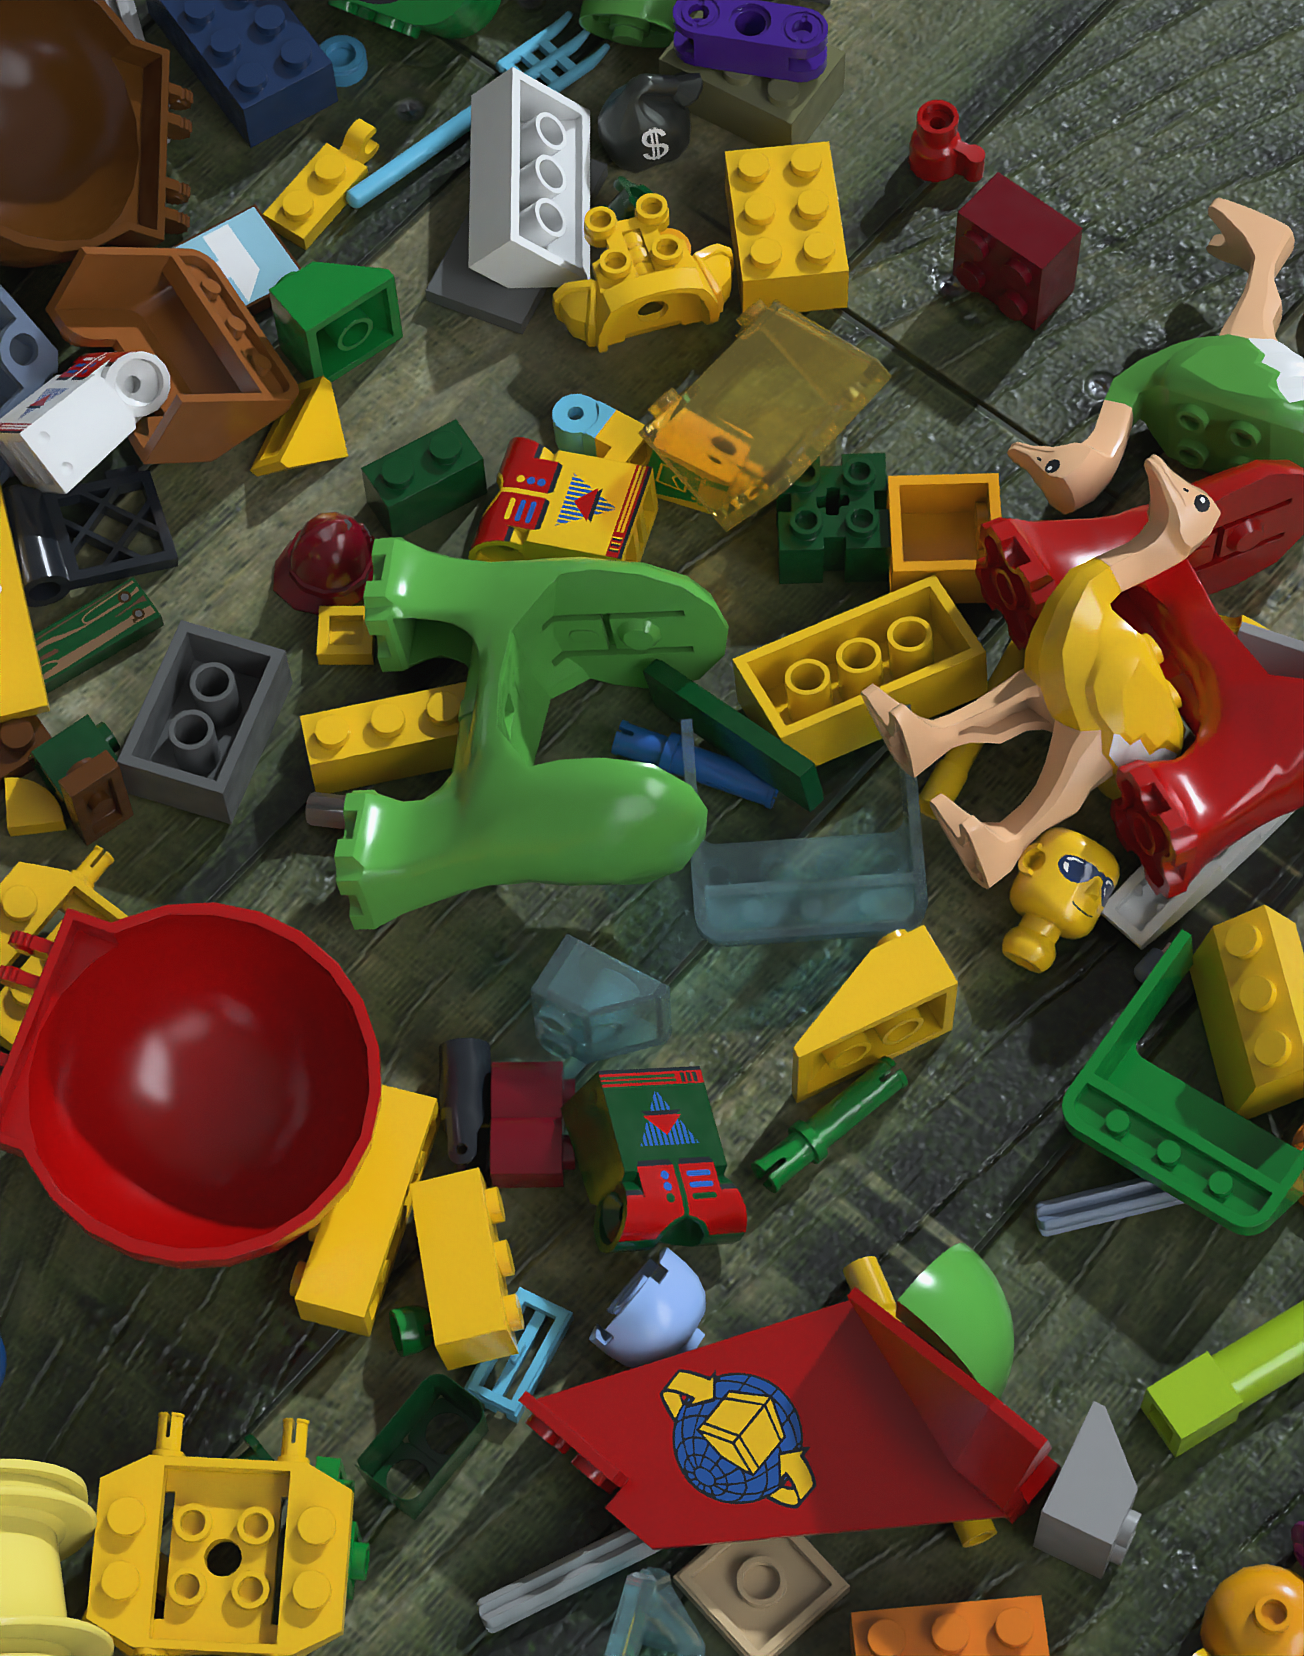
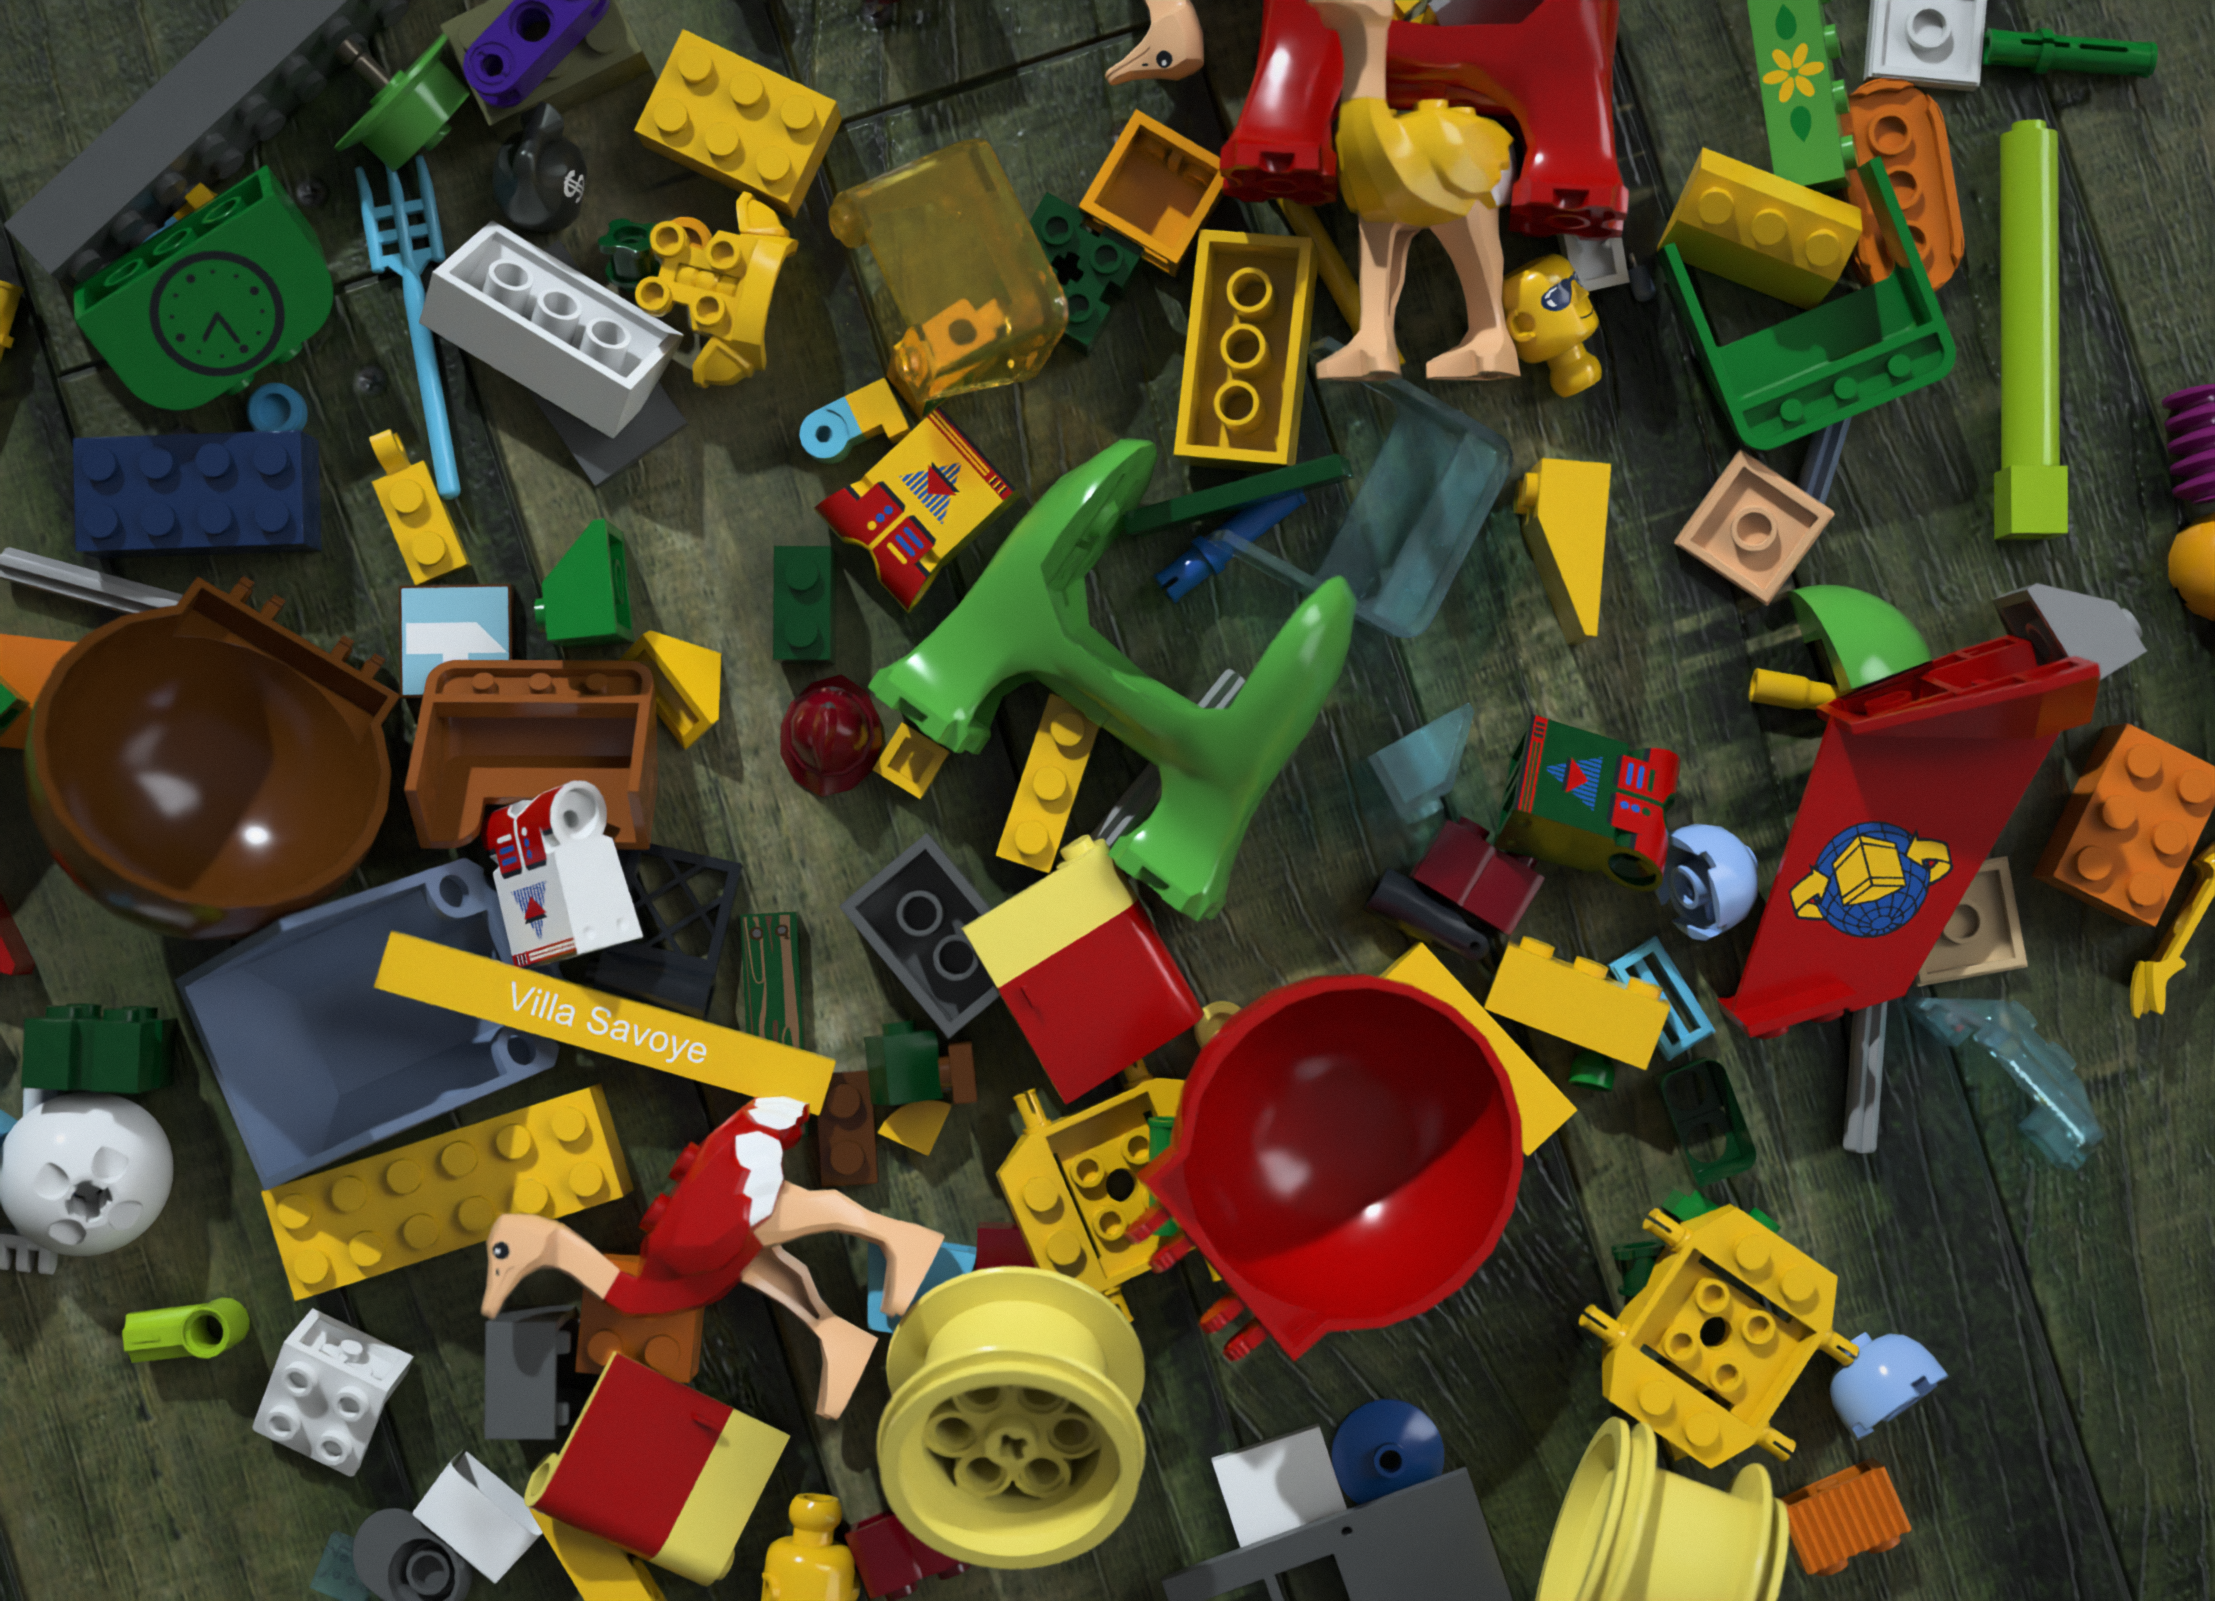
camera: 65 degrees left, 25 degrees up
green pin [751,1055,908,1193] -> none
none -> red door [961,834,1204,1105]
none -> light nougat tile [1674,449,1835,606]

